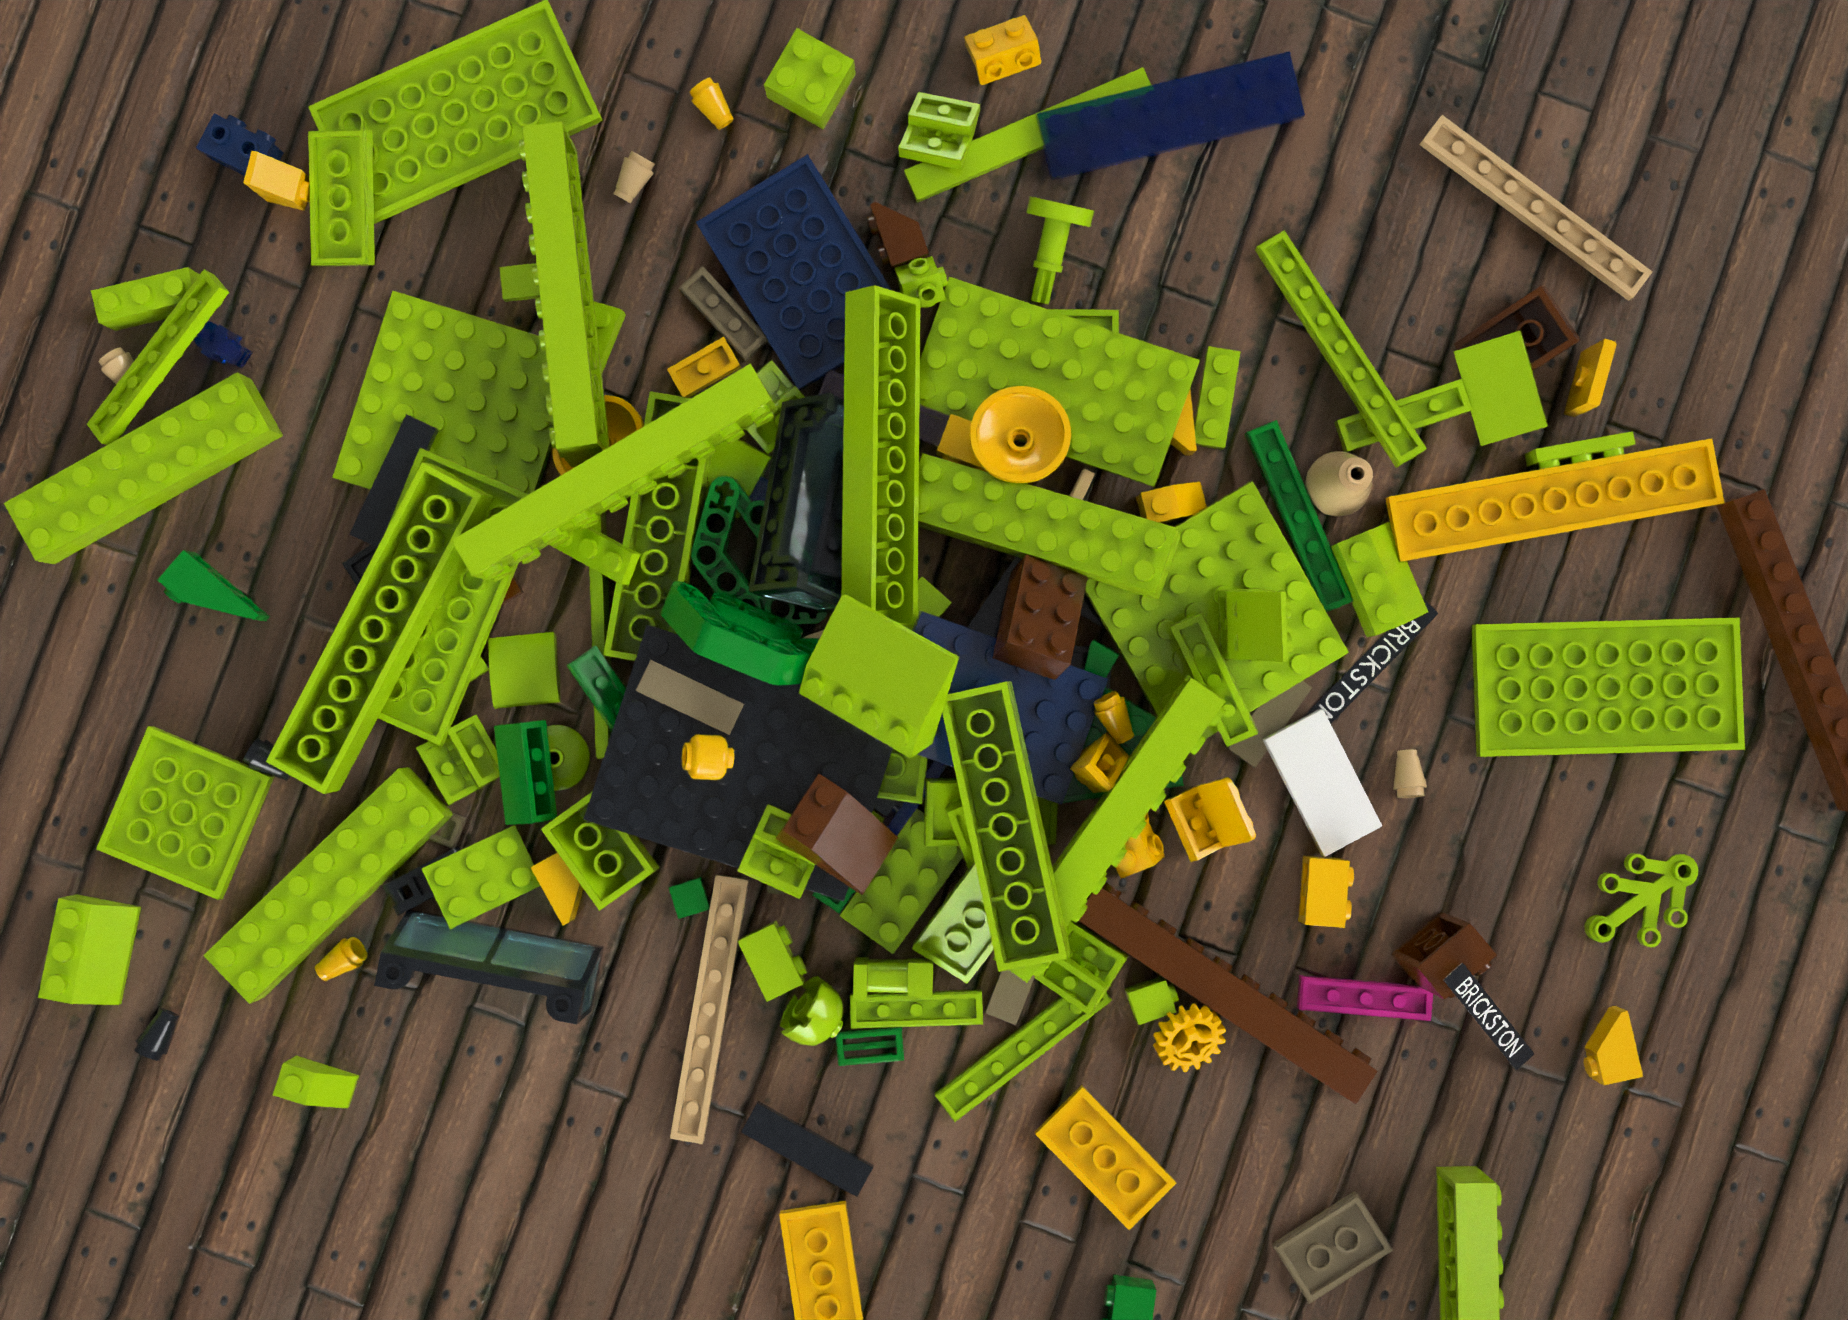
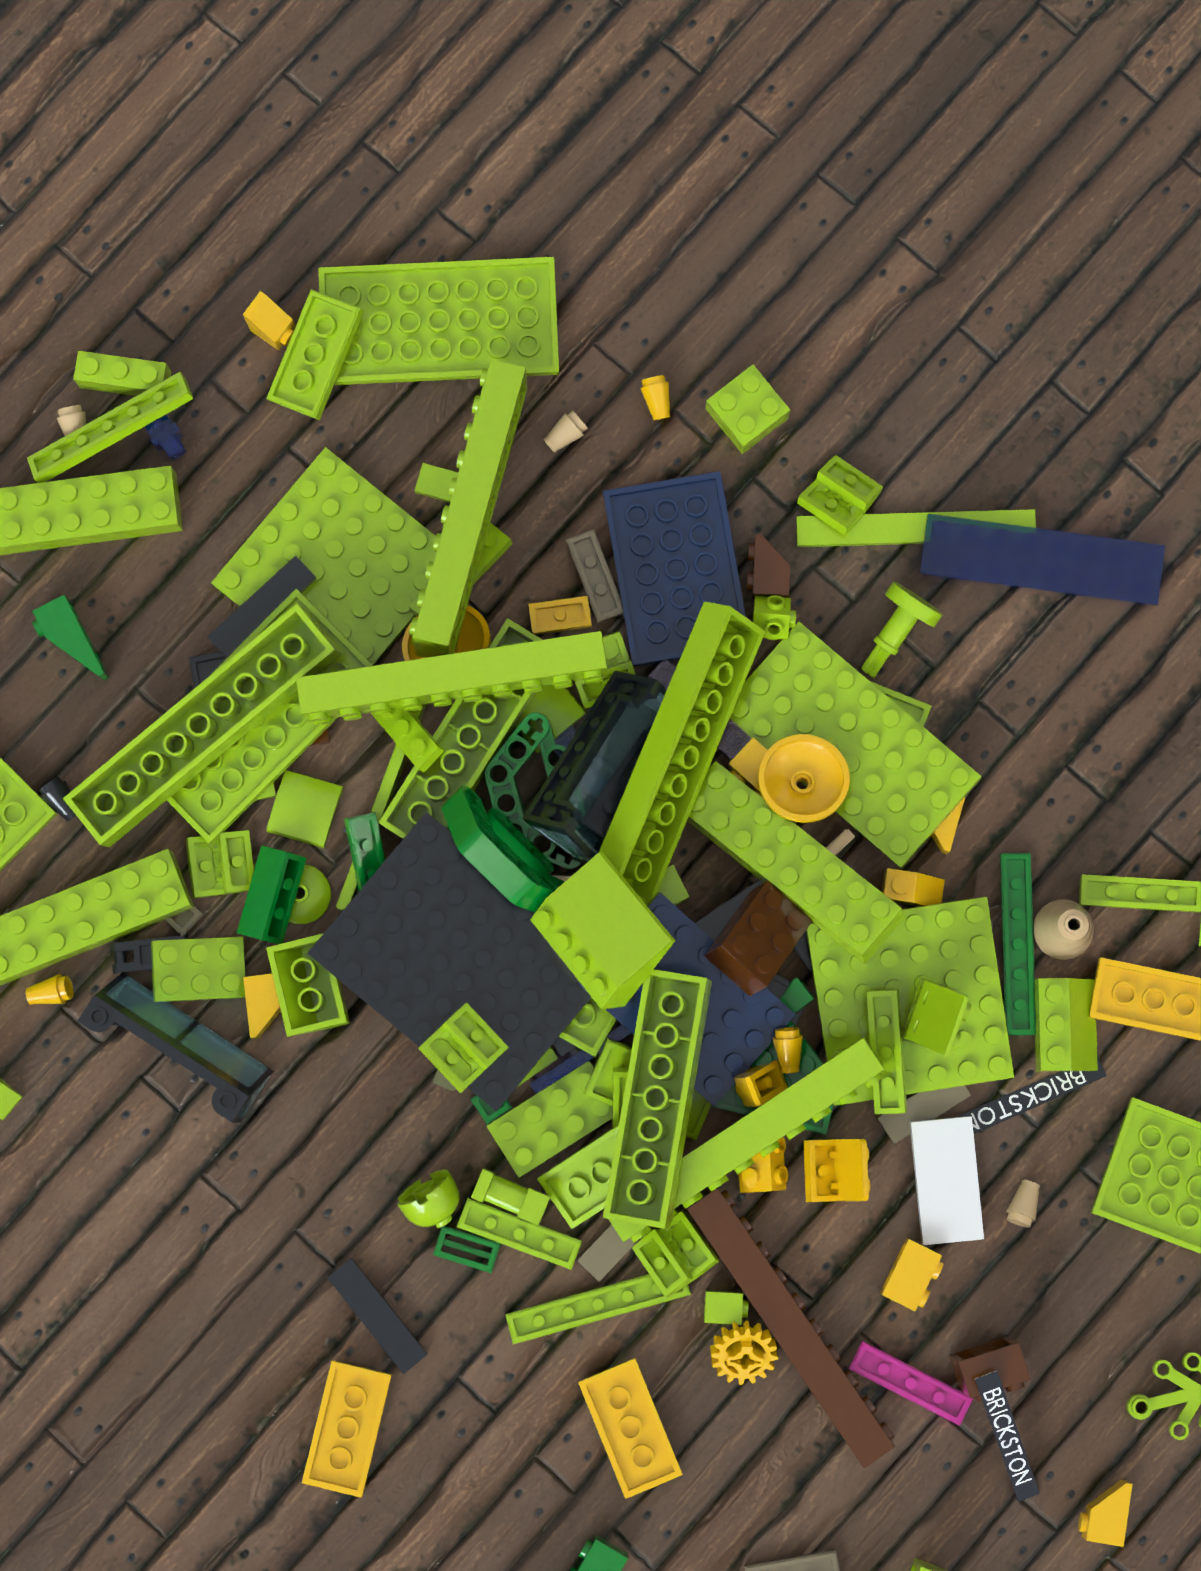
camera: 30 degrees right, 5 degrees down
dark blue brick [196,113,284,176] -> none
dark tan tile [636,660,744,735] -> none
green tile [669,877,710,919] -> none
tan plate [670,874,749,1144] -> none
yellow head [682,734,734,780] -> none
lime brick [737,920,807,1002] -> none
reddish brown slope [776,774,898,895] -> none
yellow bracket [964,15,1041,85] -> none
lime plate [1194,346,1241,450] -> none
lime tile [1255,230,1427,468] -> none

